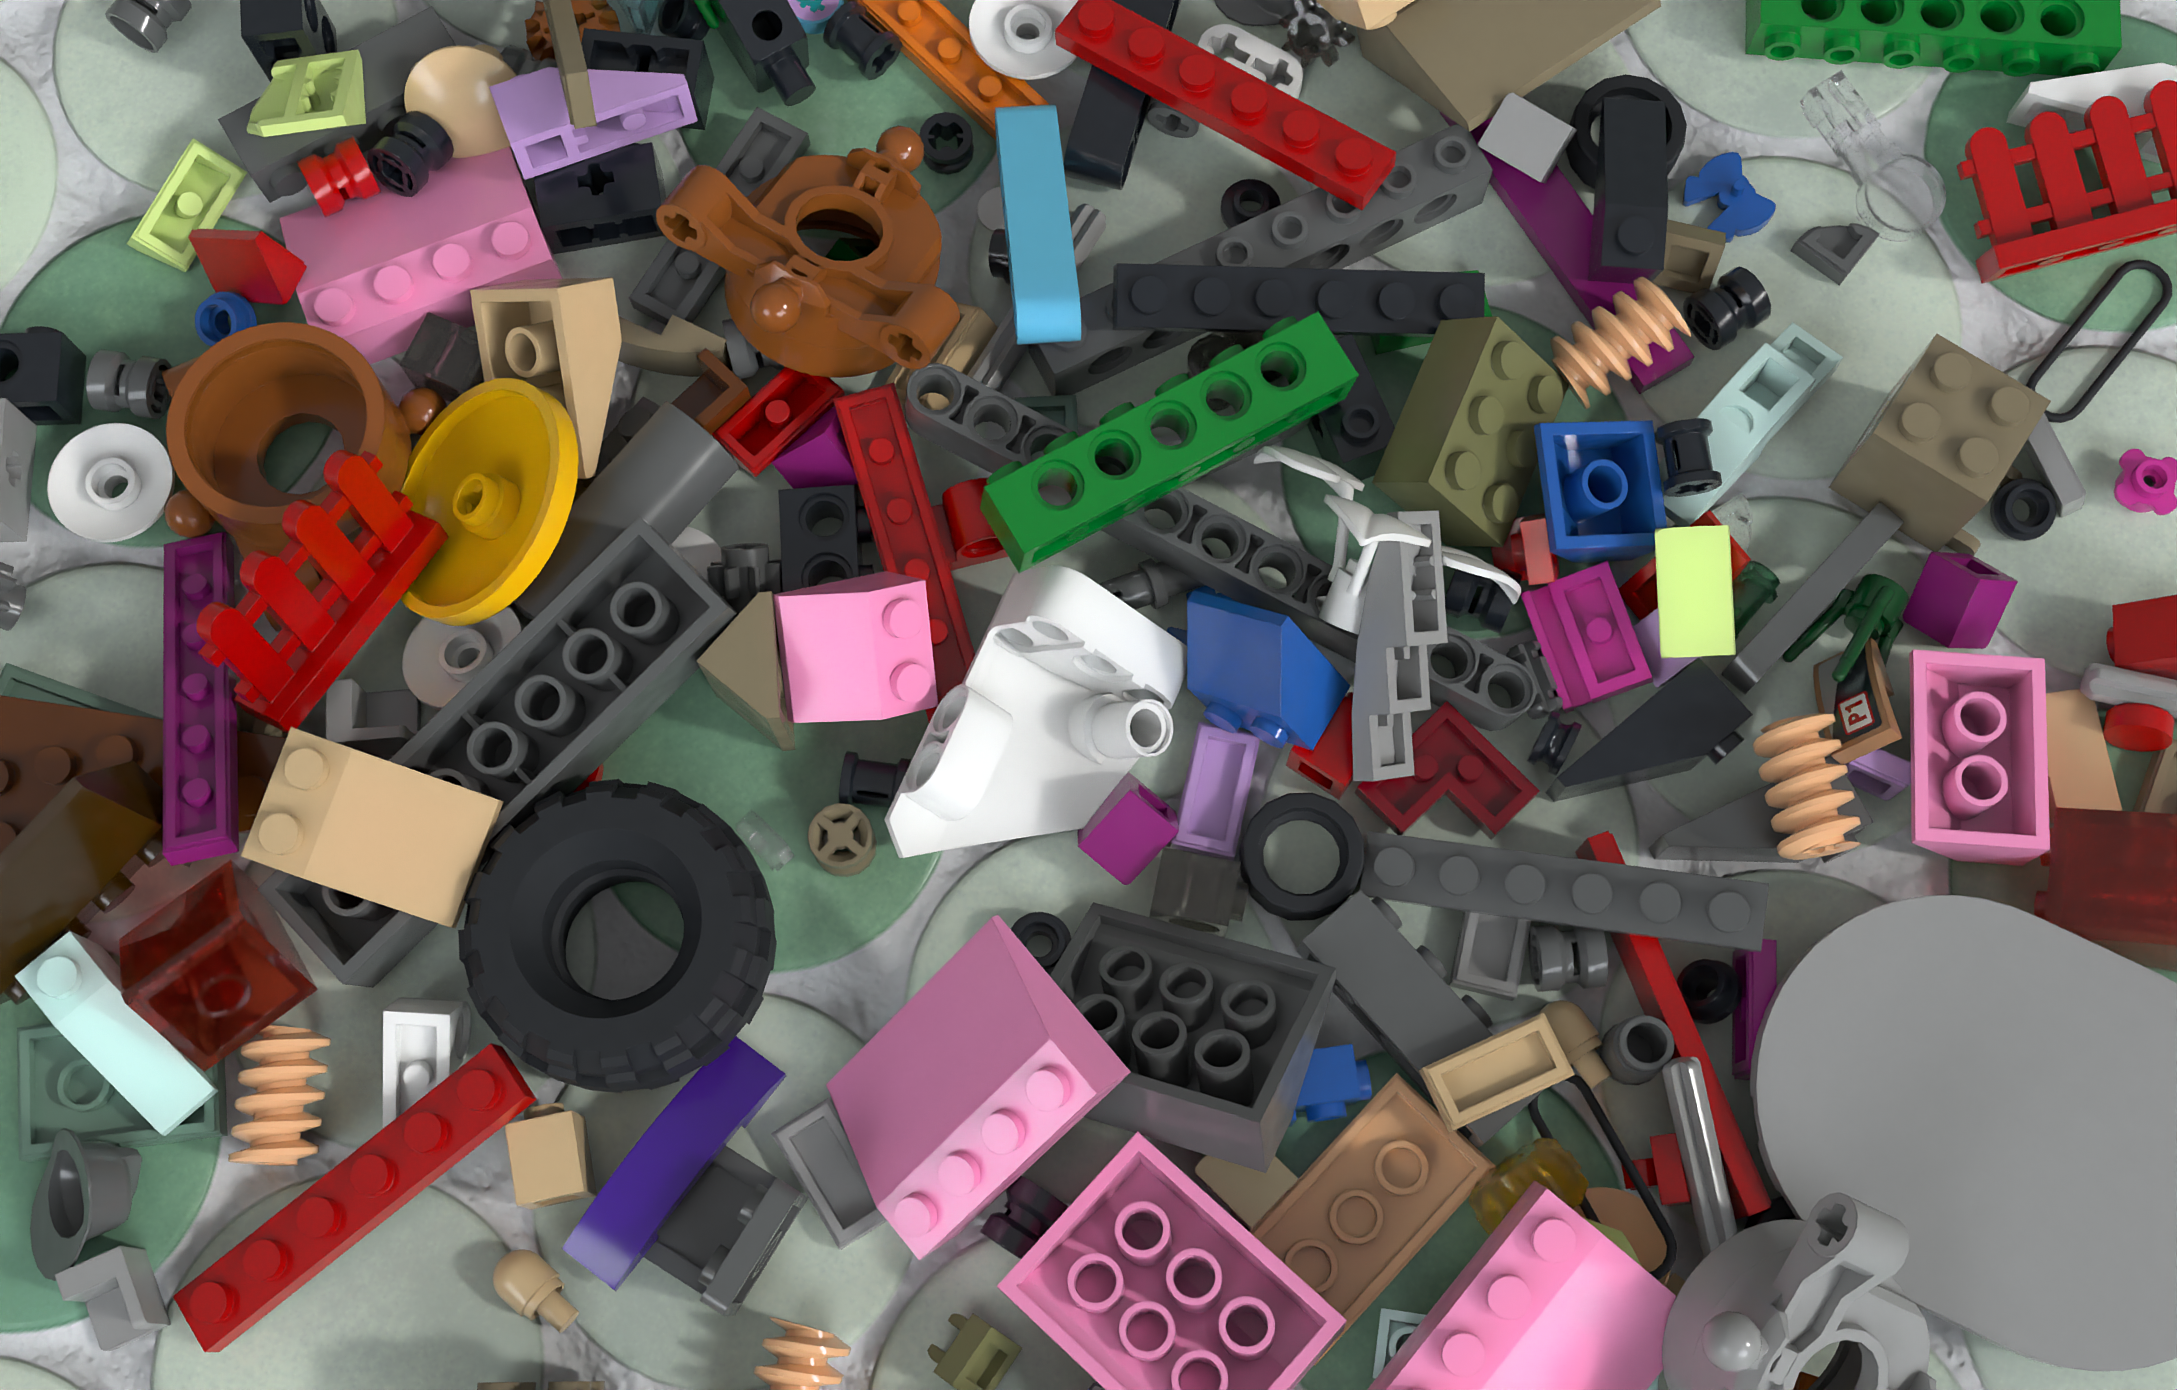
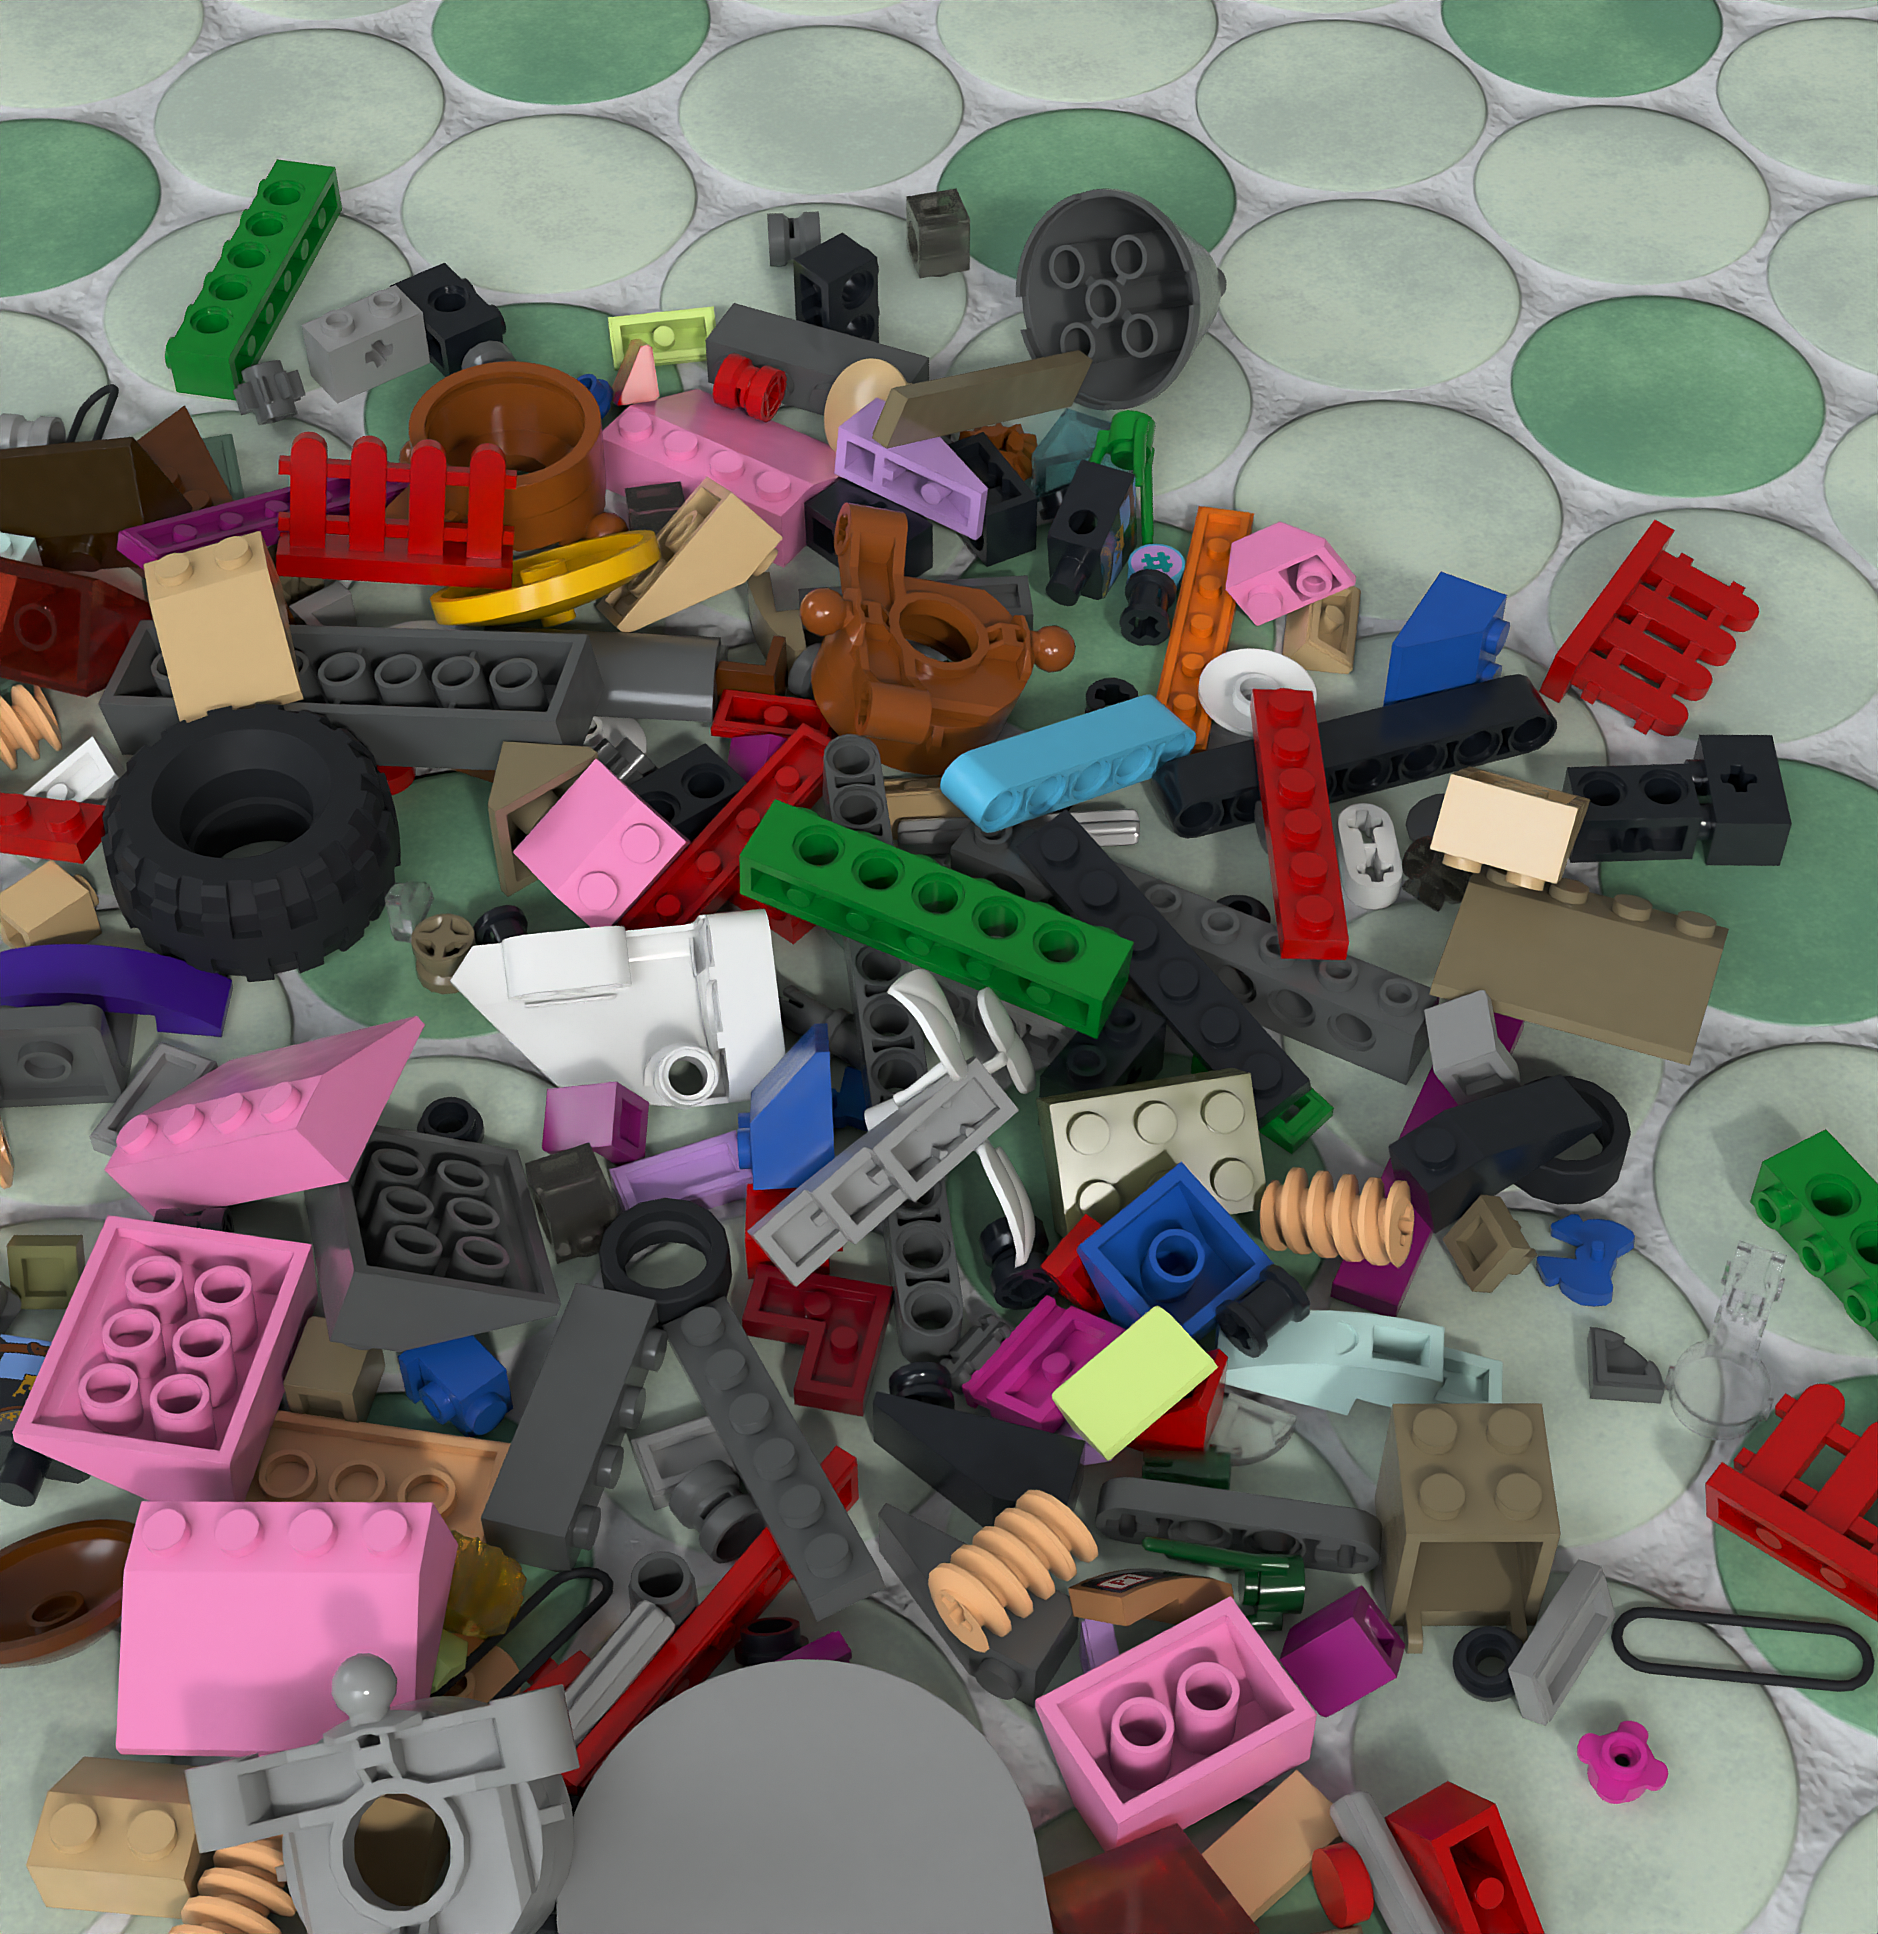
camera: 55 degrees right, 25 degrees down
white dish [47,423,175,543] -> none
yellowish green slope [247,49,366,137] -> none
black wheel [367,111,454,197] -> none
tan tile [1419,1013,1575,1133] -> none
tan cylinder [1538,1000,1613,1089] -> none
black wheel [1683,267,1771,350] -> none

